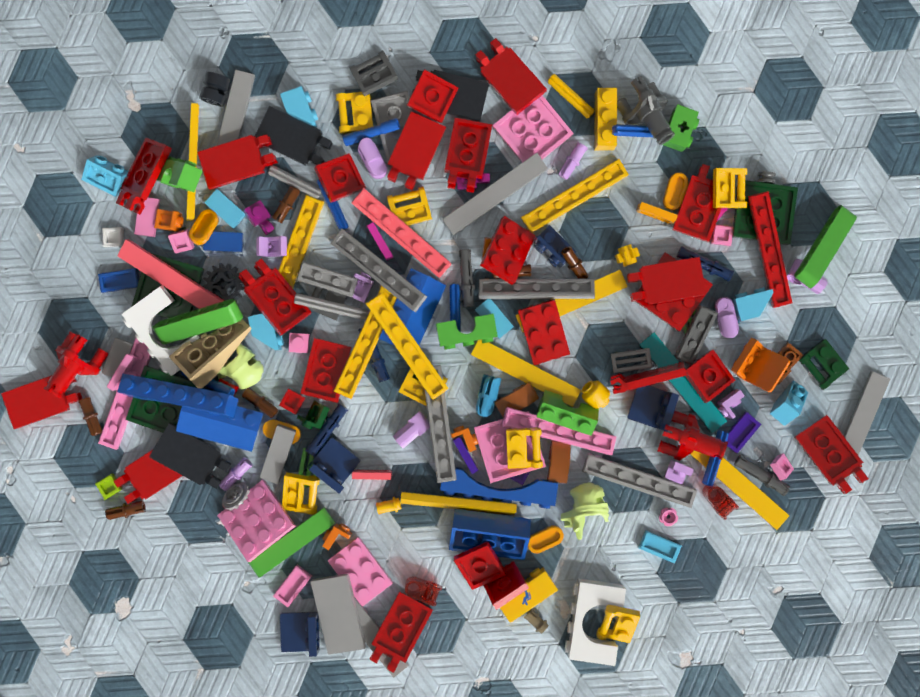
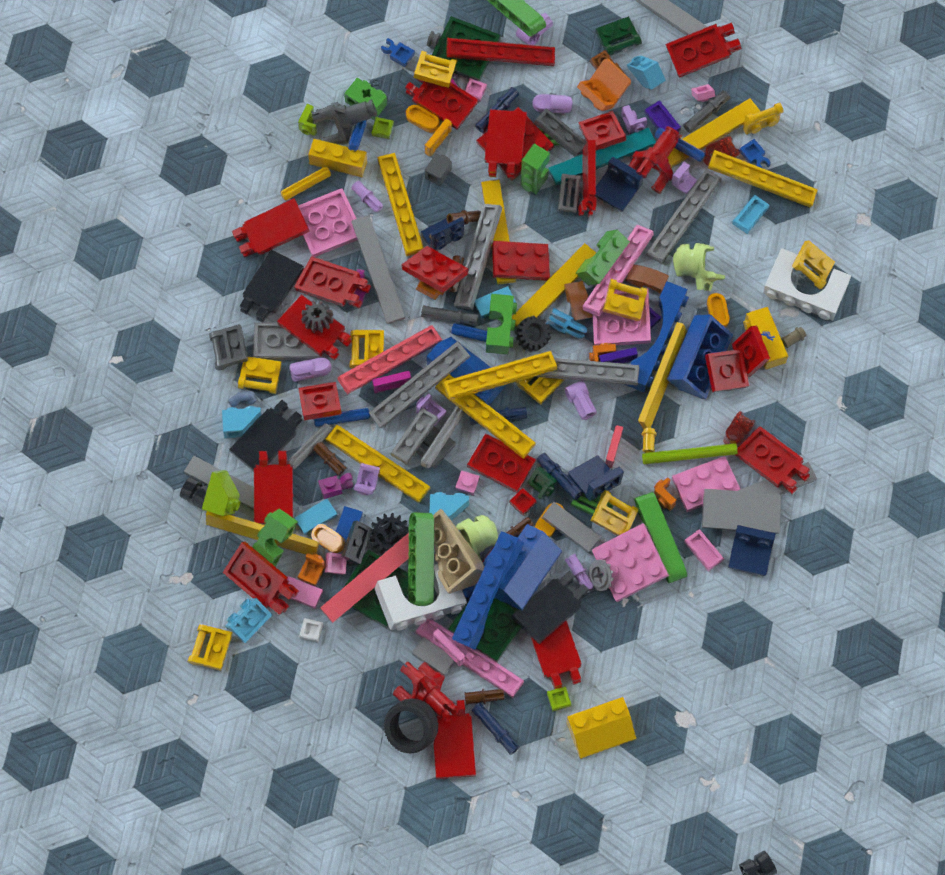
camera: 70 degrees left, 20 degrees down
blue tile [98,268,139,293] -> none
reddish brown axle [105,500,146,520] -> none
red tile [238,258,312,336] -> none
blue piece [343,118,400,146] -> none
red plate [407,69,458,123] -> none
yellow head [581,380,610,409] -> none
yellow gear [615,244,640,267] -> none
bright pink plate [659,508,678,526] -> none
medium azure slope [732,287,773,322] -> none
none -> yellow plate [187,624,233,671]
none -> lime slope [202,470,241,516]
none -> sand blue arm [227,391,257,407]
none -> lime bracket [298,104,317,136]
none -> dark grey gear [301,301,333,333]
none -> black panel [341,521,372,566]
none -> lime tile [371,117,394,139]
none -> blue plate [381,38,415,67]
none -> black tyre [384,699,439,754]
none -> dark grey brick [425,153,452,187]
none -> dark blue pin [471,703,520,755]
none -> black tyre [515,316,552,352]
none -> bright green arch [521,144,550,194]
none -> yellow slope [566,697,636,759]
none -> lime axle [642,443,737,464]
none -> yellow tile [708,150,818,208]
none -> blue plate [739,139,771,168]
none -> yellow plate [743,102,784,135]

